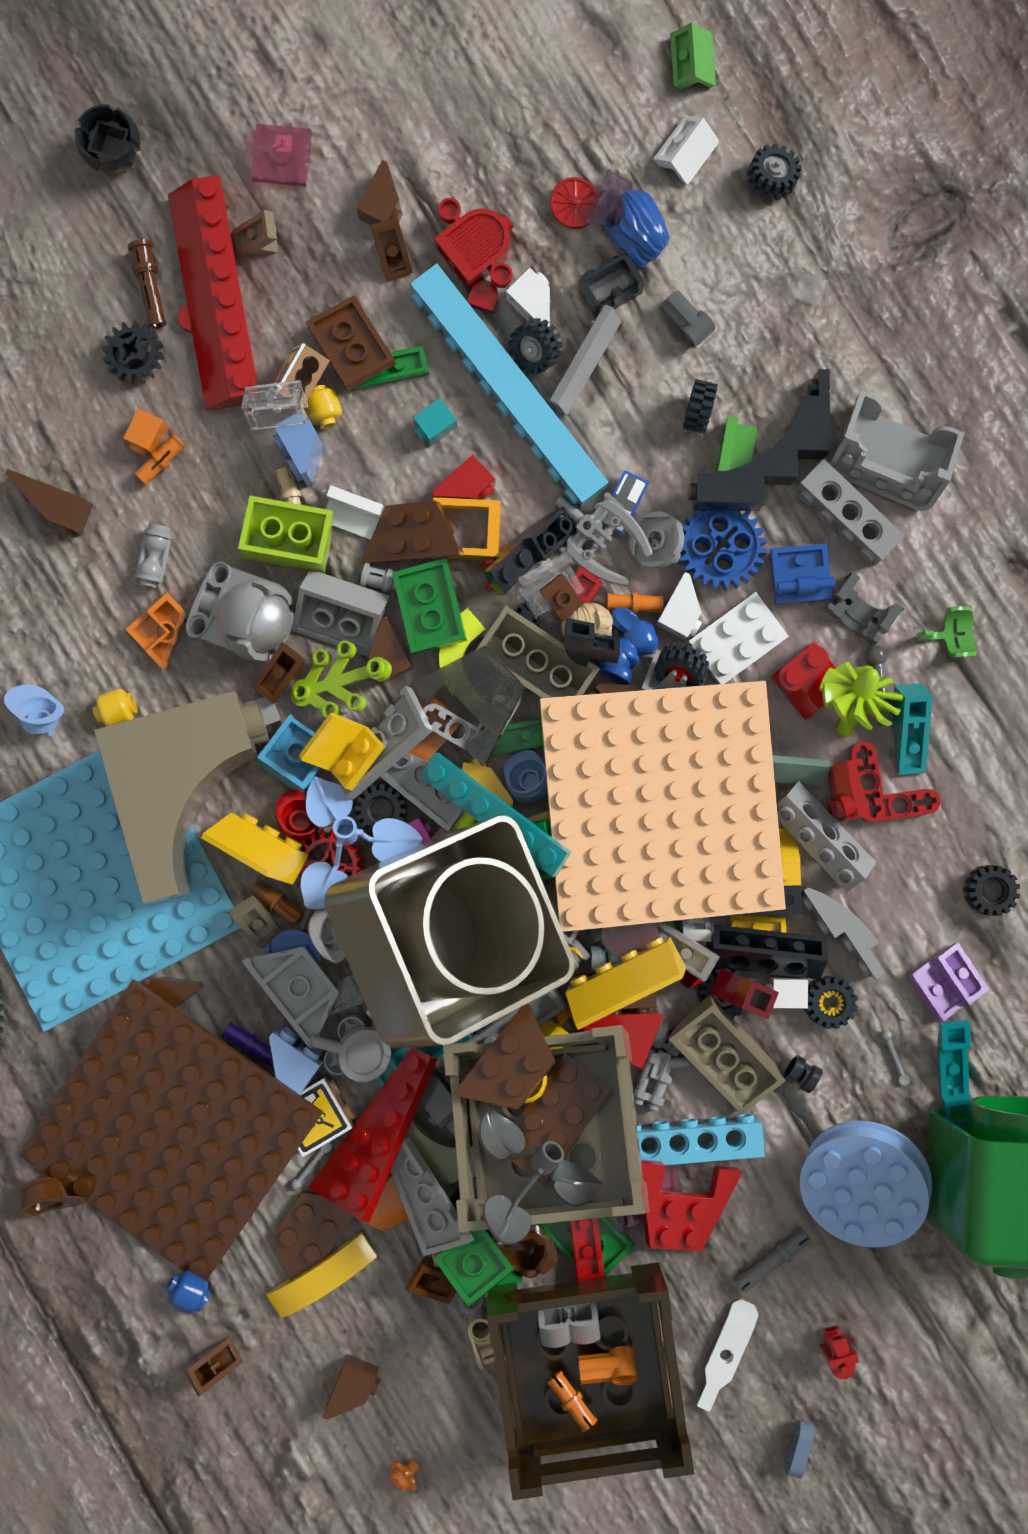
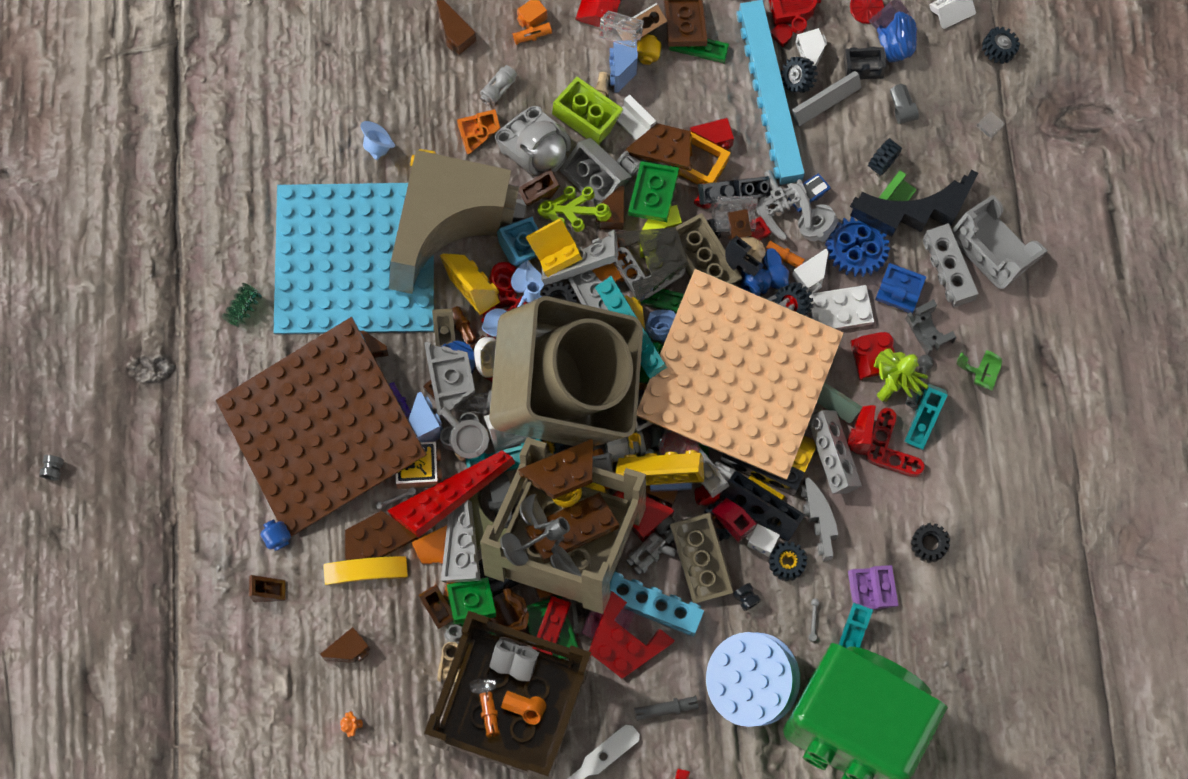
camera: 30 degrees right, 15 degrees down
reddish brown piece [15,1177,86,1218] -> none
teal brick [413,398,458,446] -> none
none -> clear tile [469,679,495,693]

